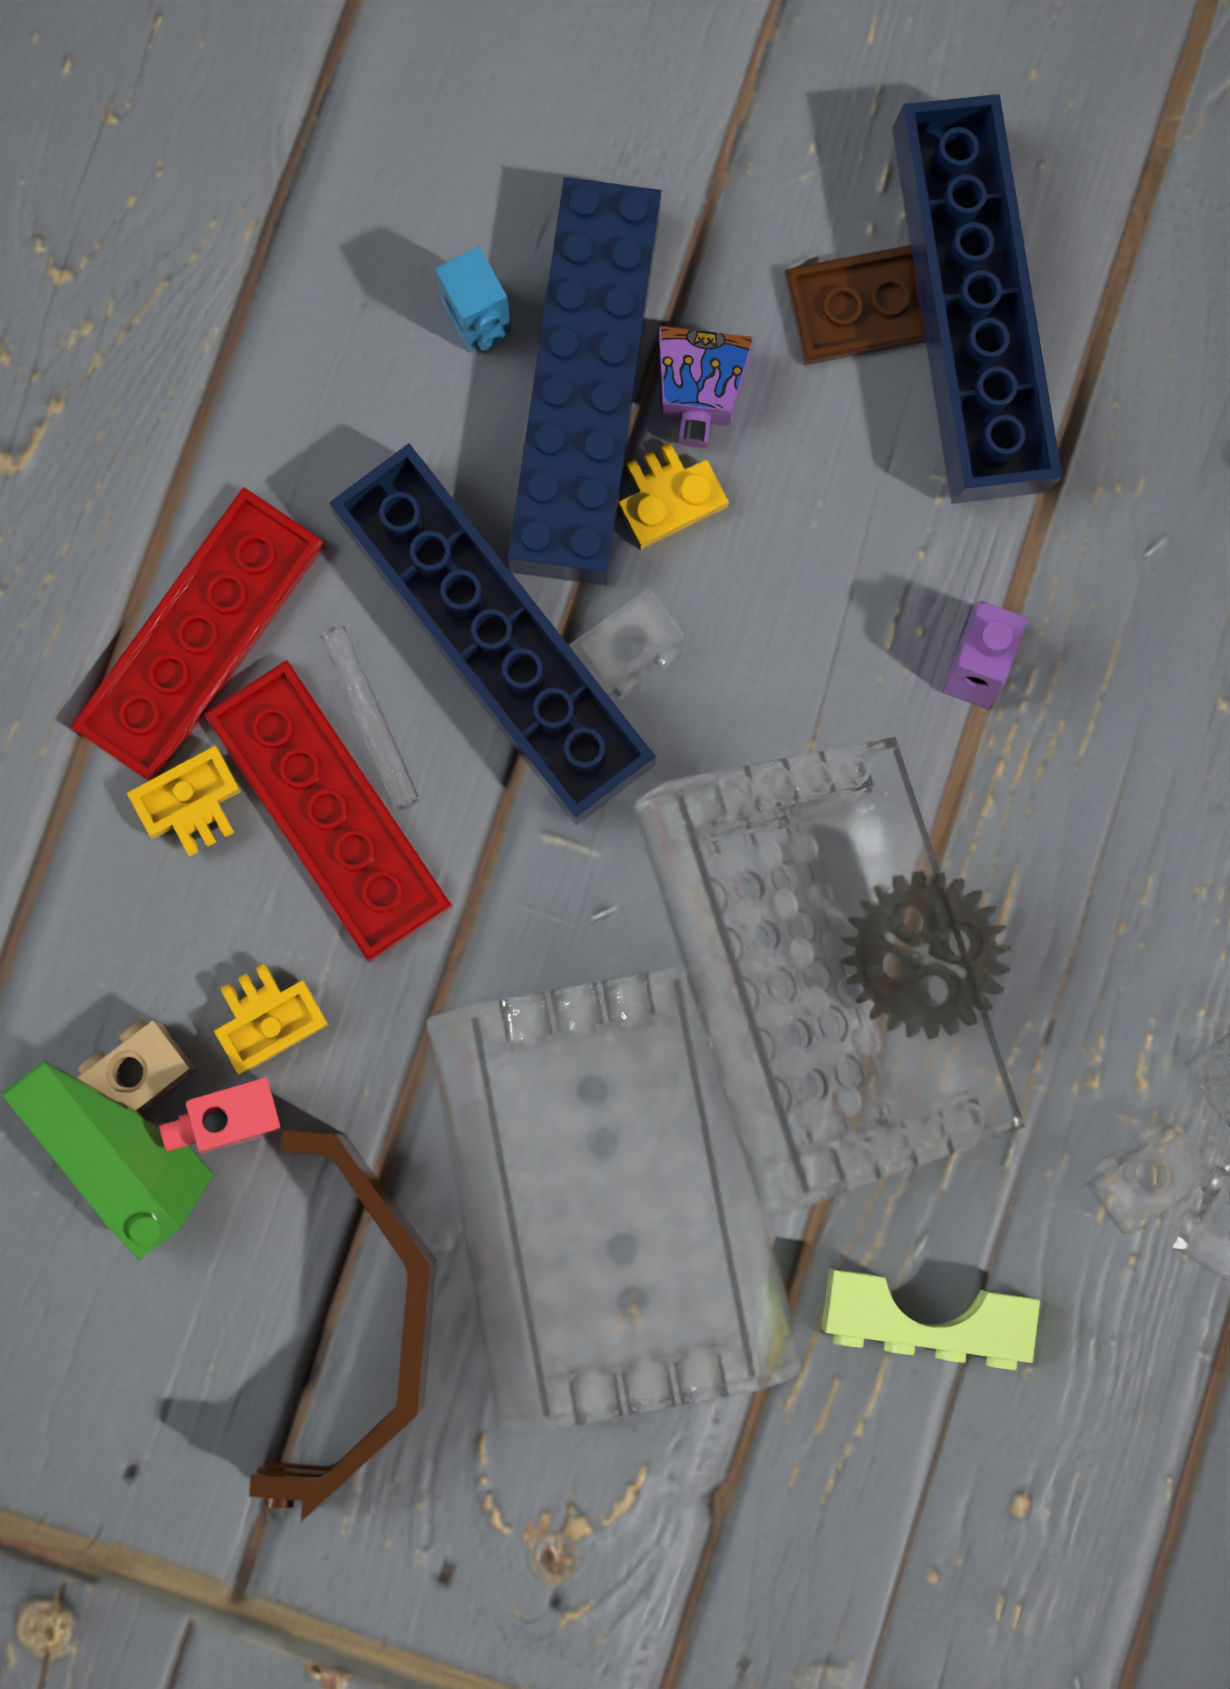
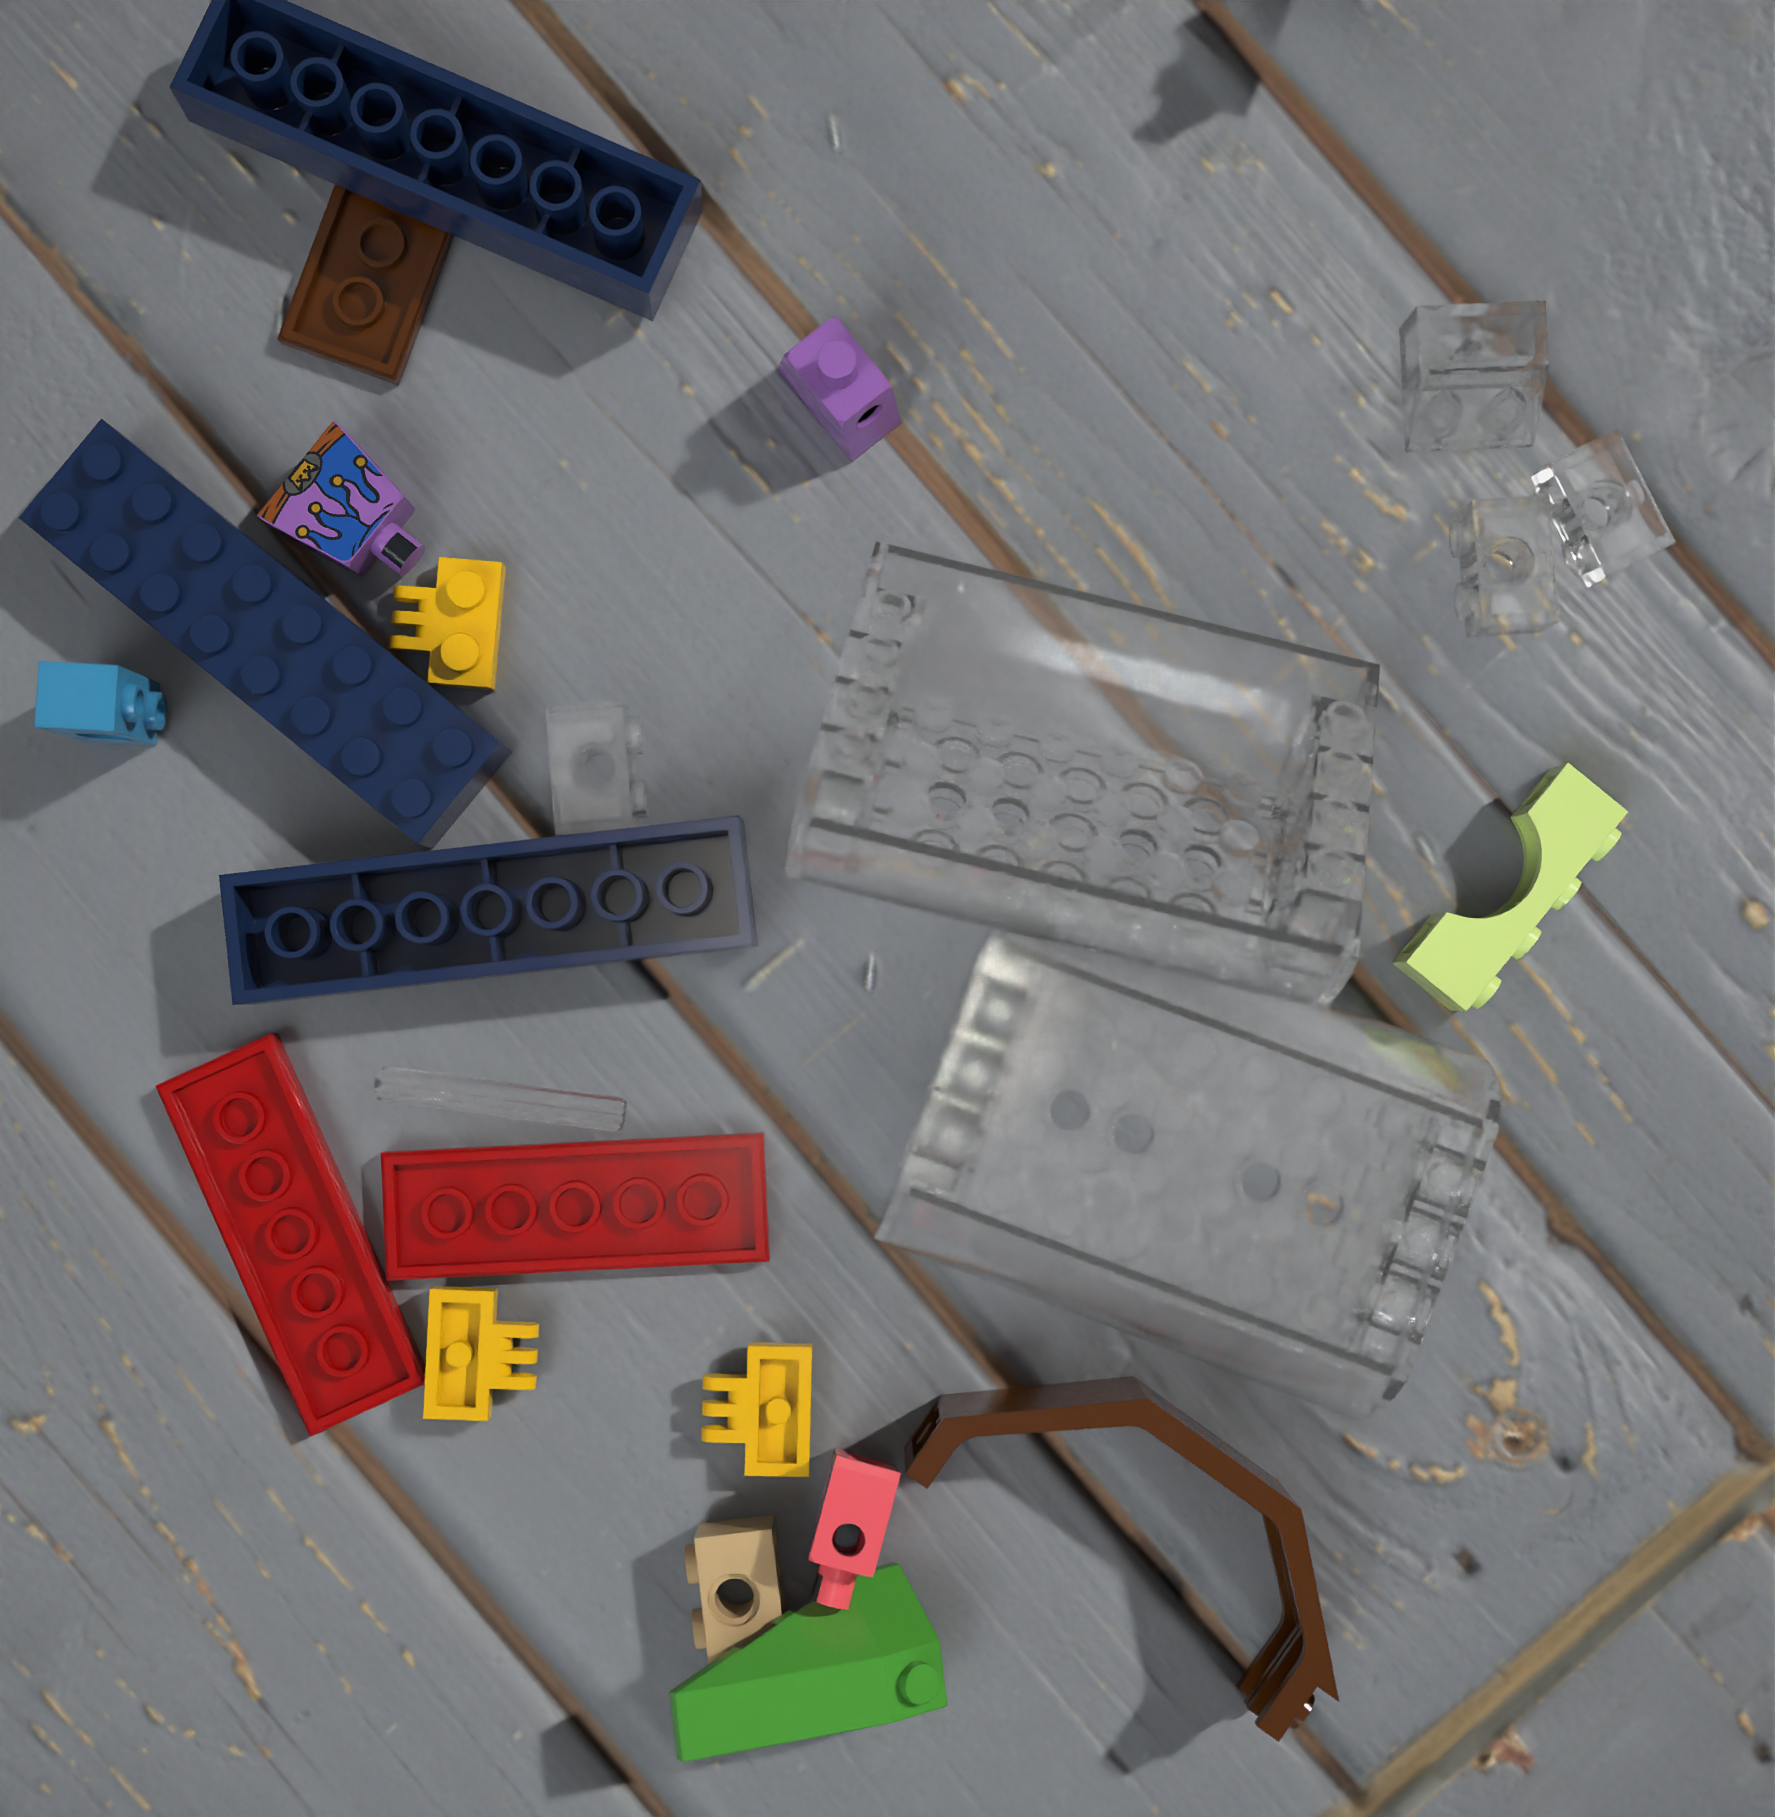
camera: 60 degrees left, 5 degrees up
clear smoke gear [842,871,1011,1040] -> none

